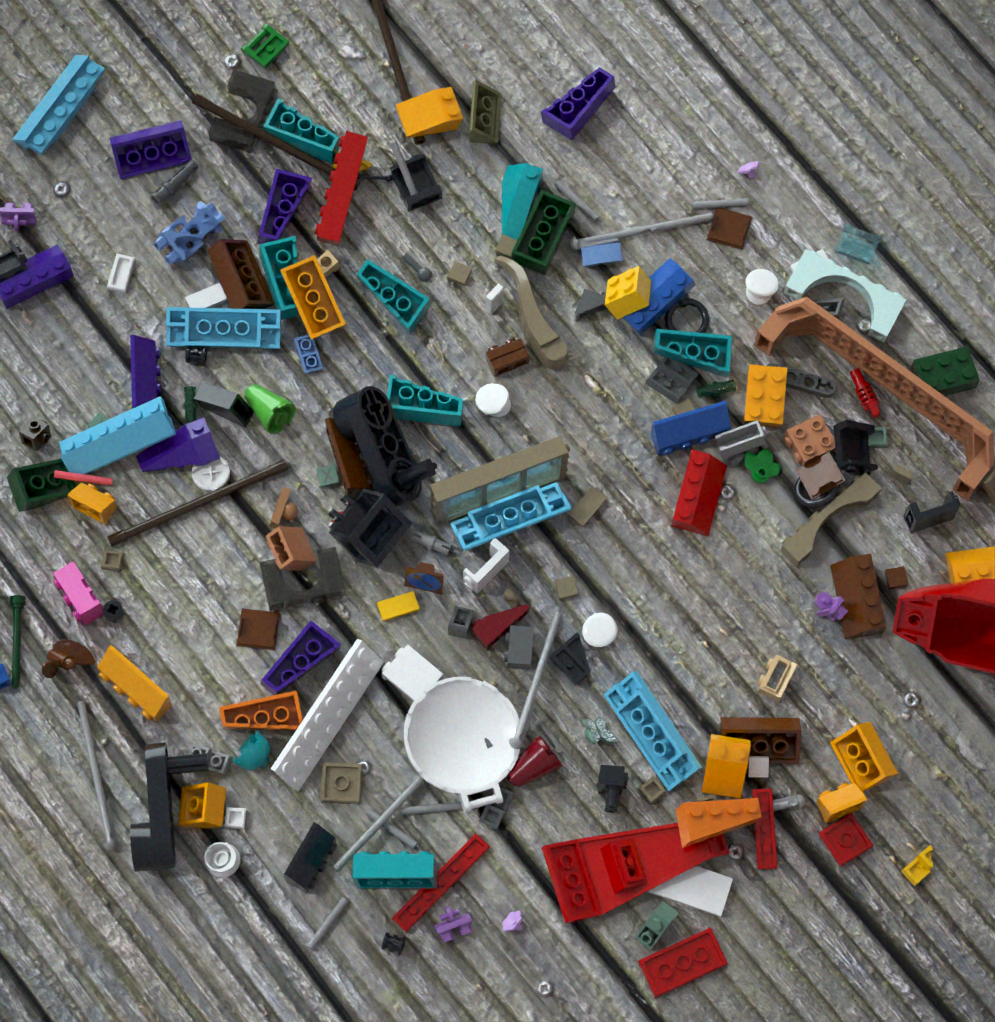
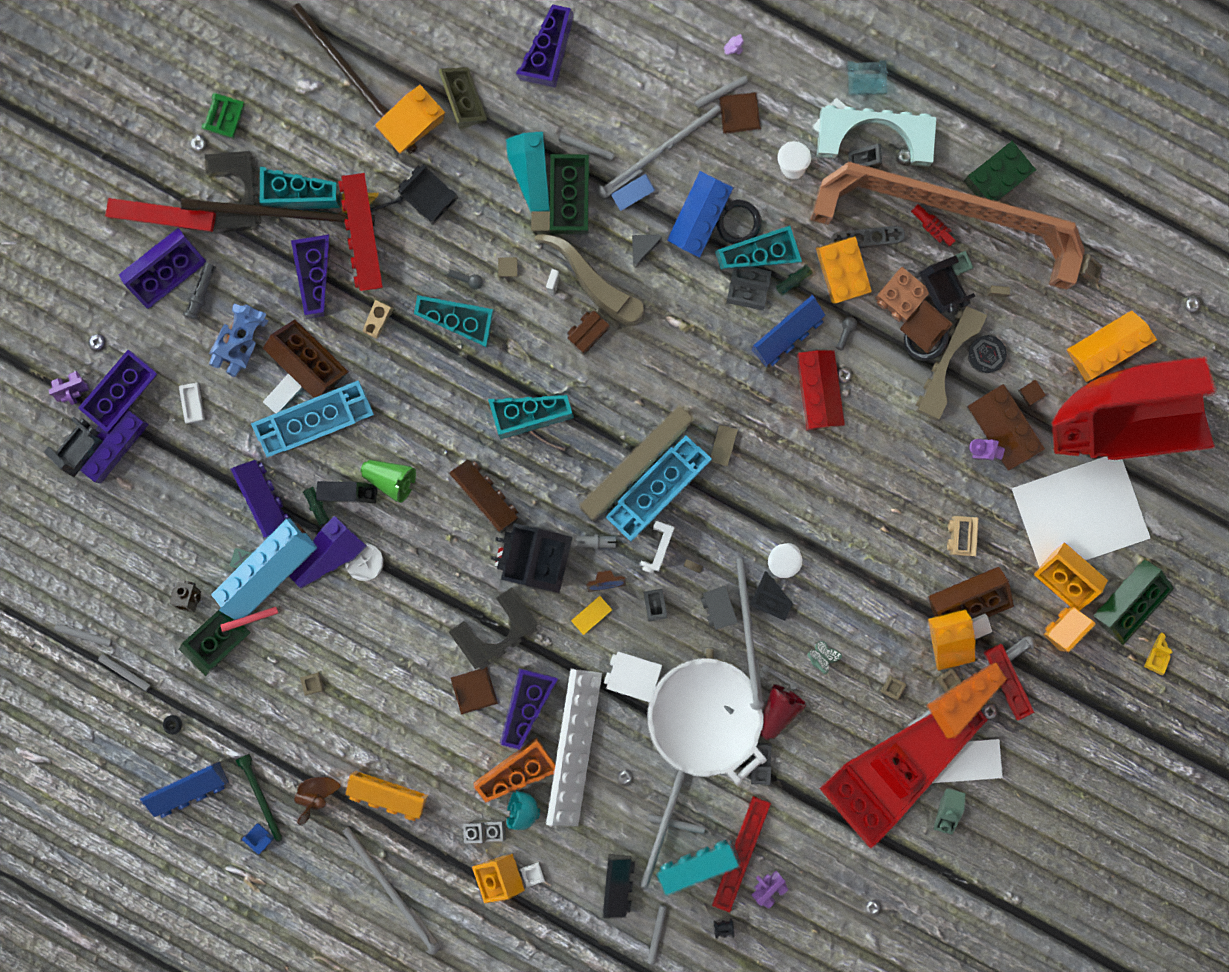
camera: 15 degrees left, 15 degrees up
medium azure slope [12,55,105,156] -> none
wedge [53,561,104,626] -> none
light orange slope [68,483,117,525] -> none
black bush [103,600,123,623] -> none
dark brown piece [107,459,288,547] -> none
black beam [130,742,208,872] -> none
black bush [185,346,207,366] -> none
white piece [204,842,240,877] -> none
teal wedge [259,236,299,320] -> none
nougat brick [266,526,317,571] -> none
medium nougat tile [269,487,298,529] -> none
light orange slope [280,255,346,340] -> none
medium blue slope [294,334,323,374] -> none
sand green tile [316,464,339,488] -> none
dark tan tile [320,762,362,804] -> none
black beam [333,386,437,507] -> none
light grey bar [390,141,418,196] -> none
light grey bar [399,800,473,815] -> none
dark red slope [471,604,530,651] -> none
white piece [475,383,511,417] -> none
lavender plant [502,910,523,932] -> none
dark tan tile [555,576,578,600] -> none
black brick [598,765,628,813] -> none
medium azure slope [604,670,702,792] -> none
yellow brick [605,266,651,320] -> none
red tile [638,927,728,998] -> none
dark tan tile [672,399,695,415] -> none
light grey window [715,420,768,461] -> none
green plate [745,449,781,484] -> none
red tile [818,813,874,867] -> none
black panel [904,491,960,534] -> none
none -> dark purple slope [78,350,158,433]
none -> red tile [105,198,216,232]
none -> tile [968,335,1007,373]
none -> white sticker [1011,457,1150,567]
none -> dark green slope [1094,559,1174,645]

